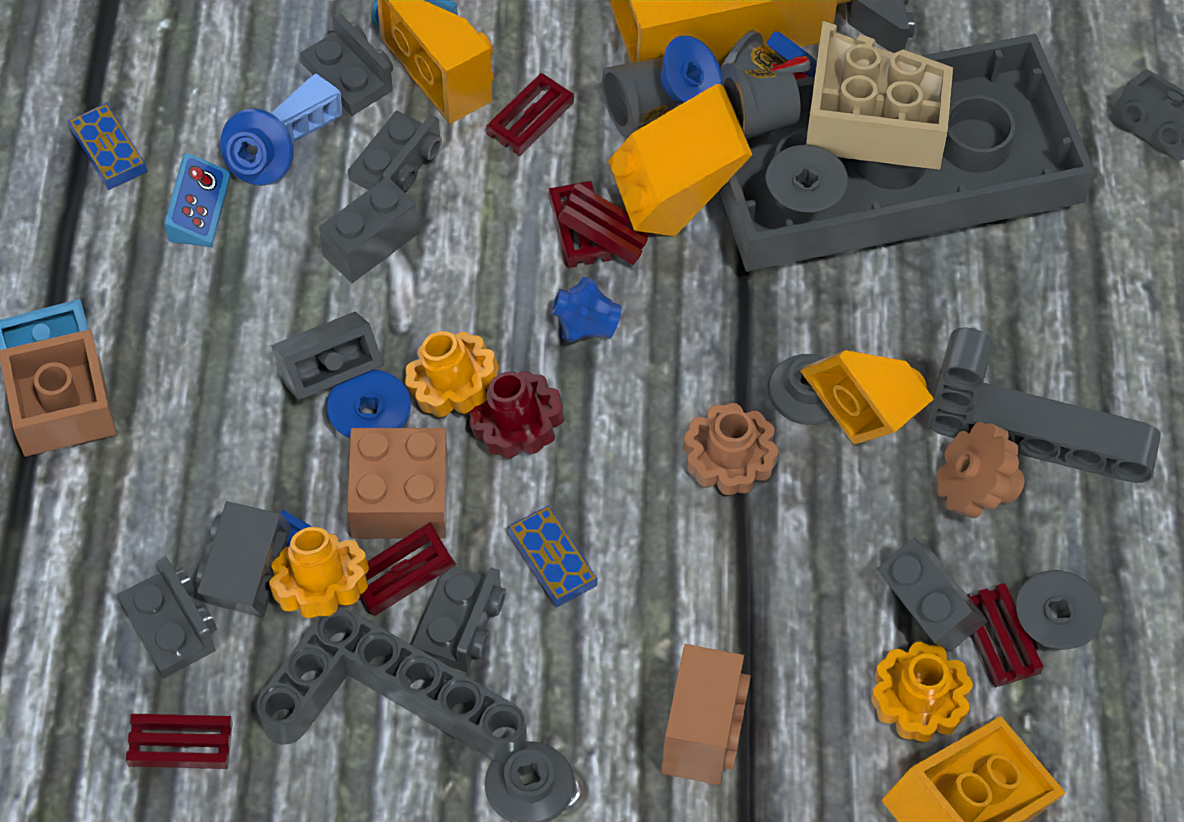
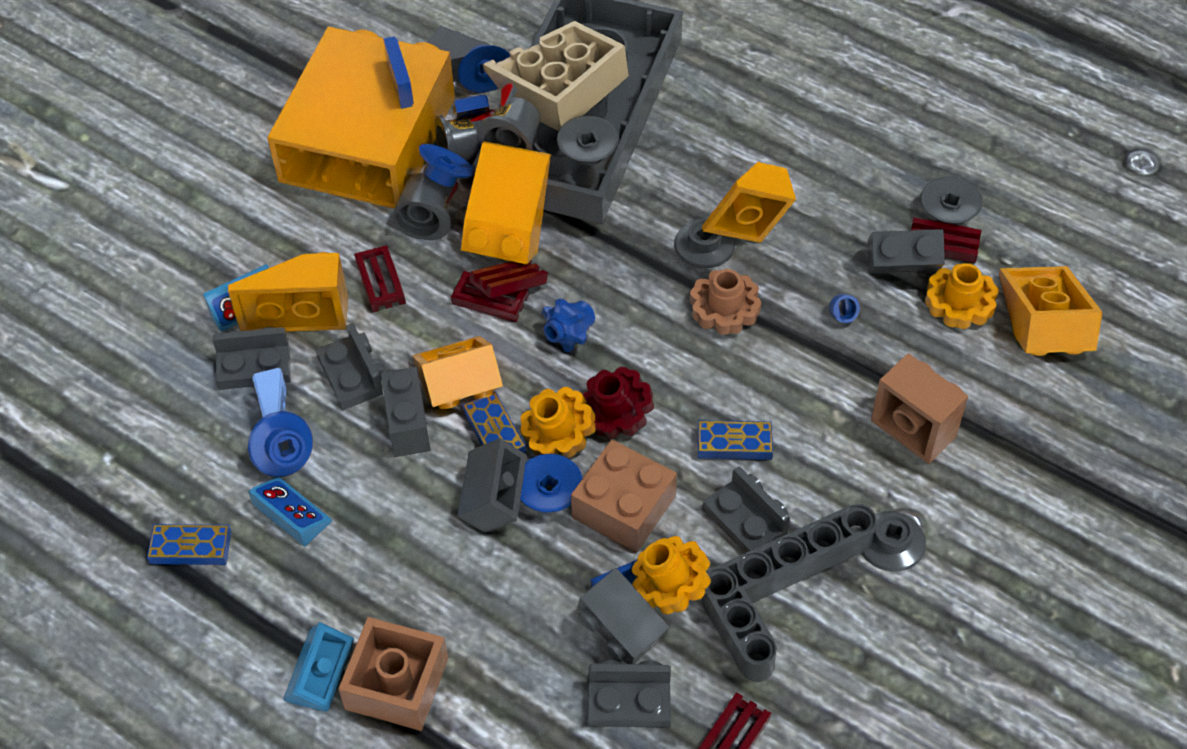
camera: 55 degrees left, 5 degrees down
dark red tile [361,522,457,616] -> none
dark grey beam [928,327,1161,483] -> none
nougat plant [937,422,1024,519] -> none
none -> light orange slope [412,336,503,409]
none -> blue piece [458,45,510,93]
none -> blue tile [462,391,527,454]
none -> blue hinge [829,294,860,323]

